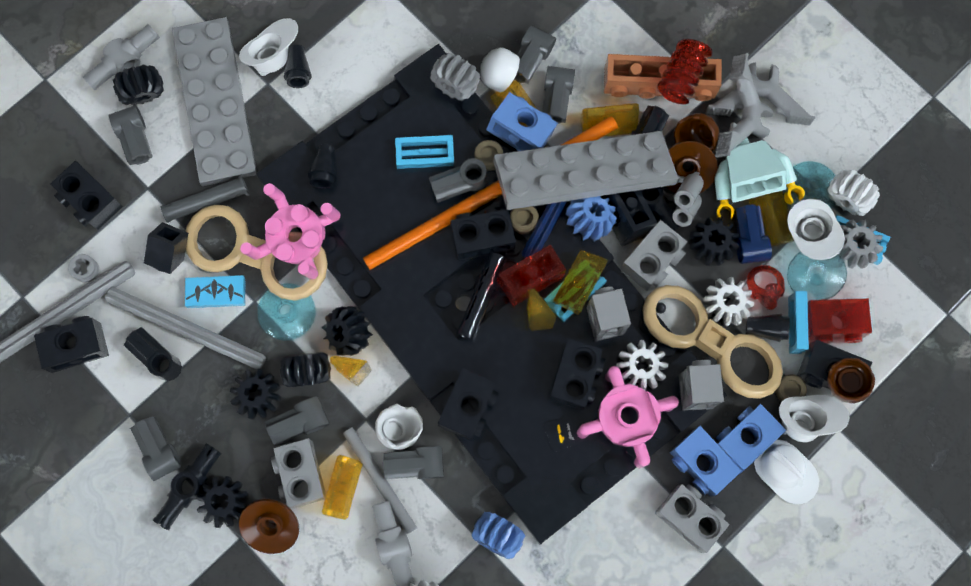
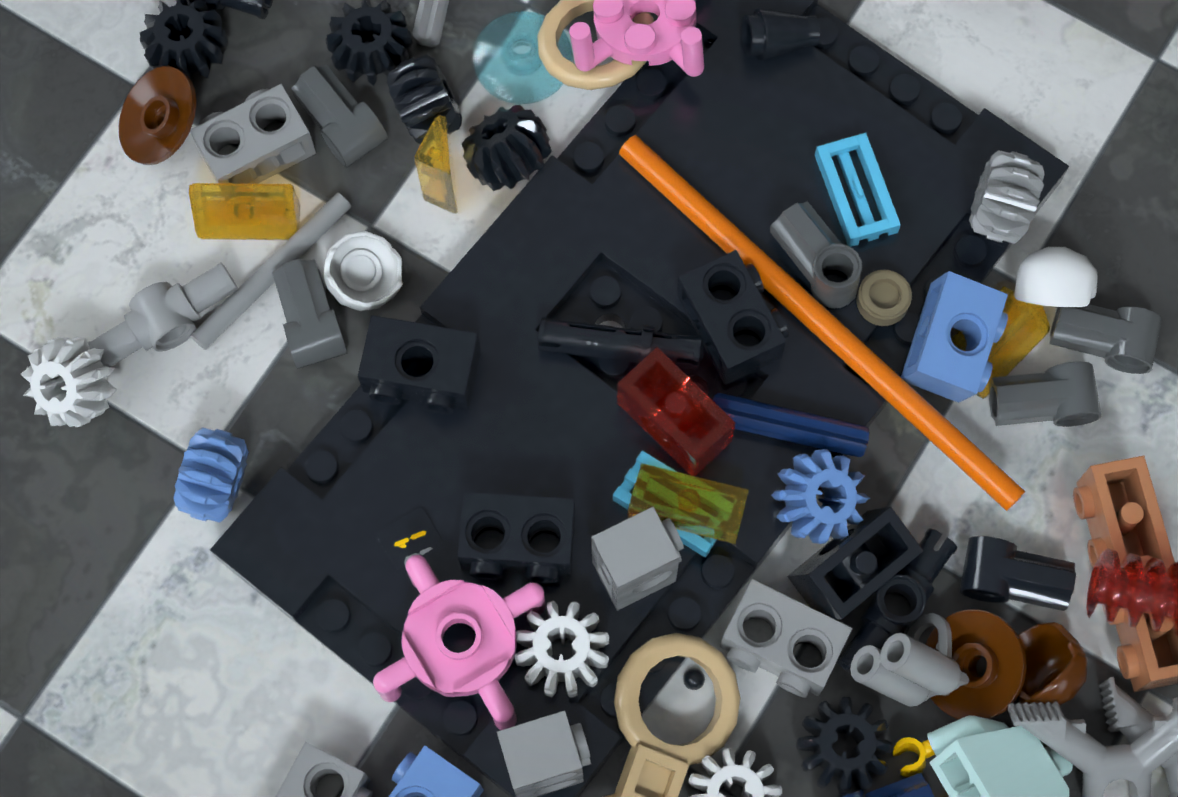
camera: 80 degrees right, 5 degrees down
light grey plate [493,131,678,210] -> none
dark tan tile [510,206,539,234] -> none
clear yellow slope [526,289,556,331] -> none
clear yellow slope [580,103,639,136] -> none

